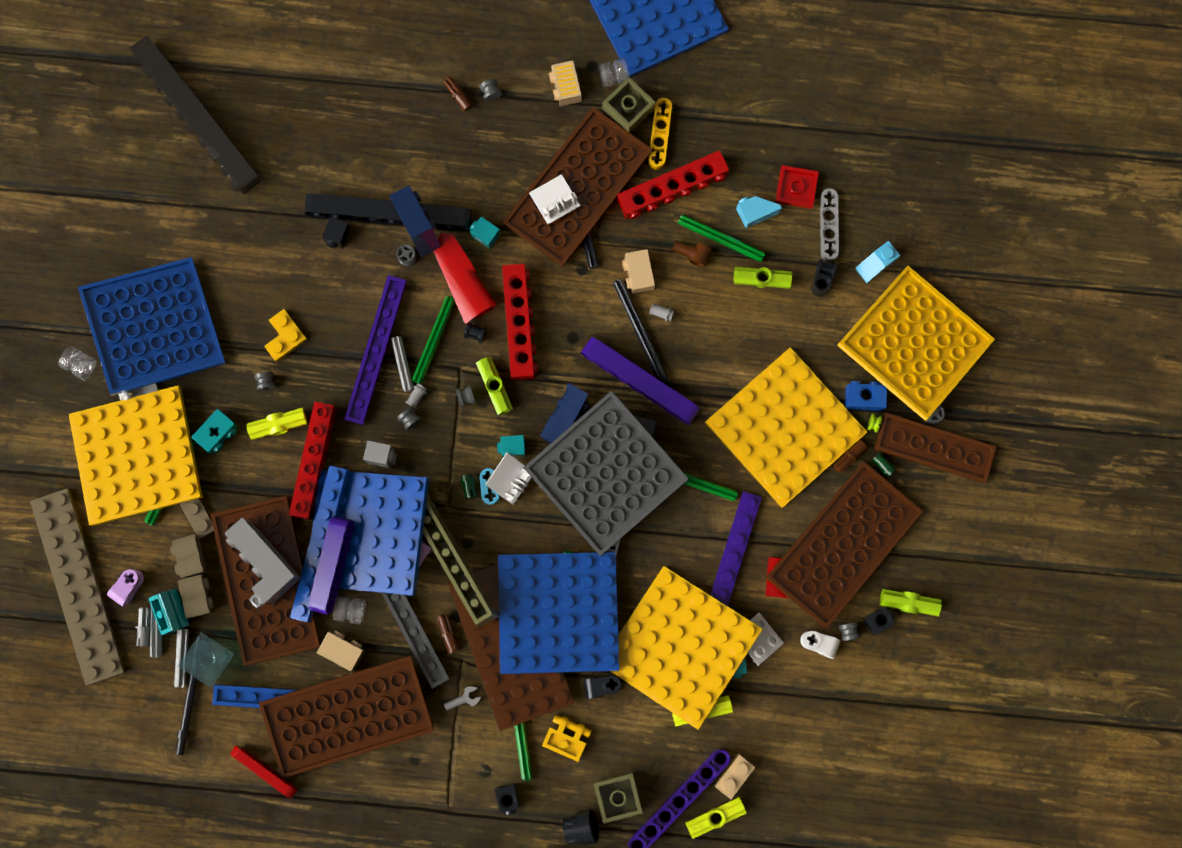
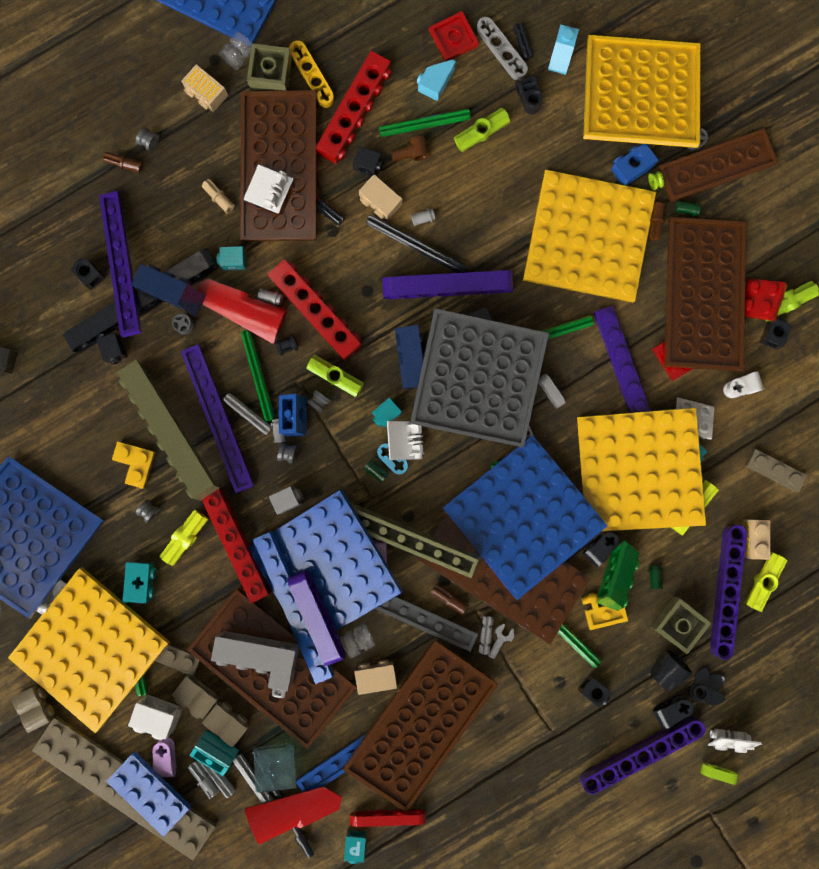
camera: 35 degrees left, 5 degrees up
dark grey wheel [839,622,861,641] -> none
none -> dark tan brick [11,684,55,733]
none -> black brick [70,257,105,290]
none -> dark purple plate [99,191,142,337]
none -> plate [106,751,191,837]
none -> olive brick [117,360,219,501]
none -> white brick [128,694,183,740]
none -> tan axle [202,179,235,213]
none -> red panel [245,786,342,845]
none -> light grey pin [257,288,283,306]
none -> blue brick [279,394,307,436]
none -> teal brick [344,829,367,864]
none -> black brick [353,146,383,176]
none -> light grey axle [479,616,494,654]
none -> black axle [513,23,533,60]
none -> light grey beam [538,373,565,409]
none -> green slope [596,541,640,611]
none -> dark green pin [647,565,663,589]
none -> red plate [745,279,788,321]
none -> dark tan plate [745,449,807,493]

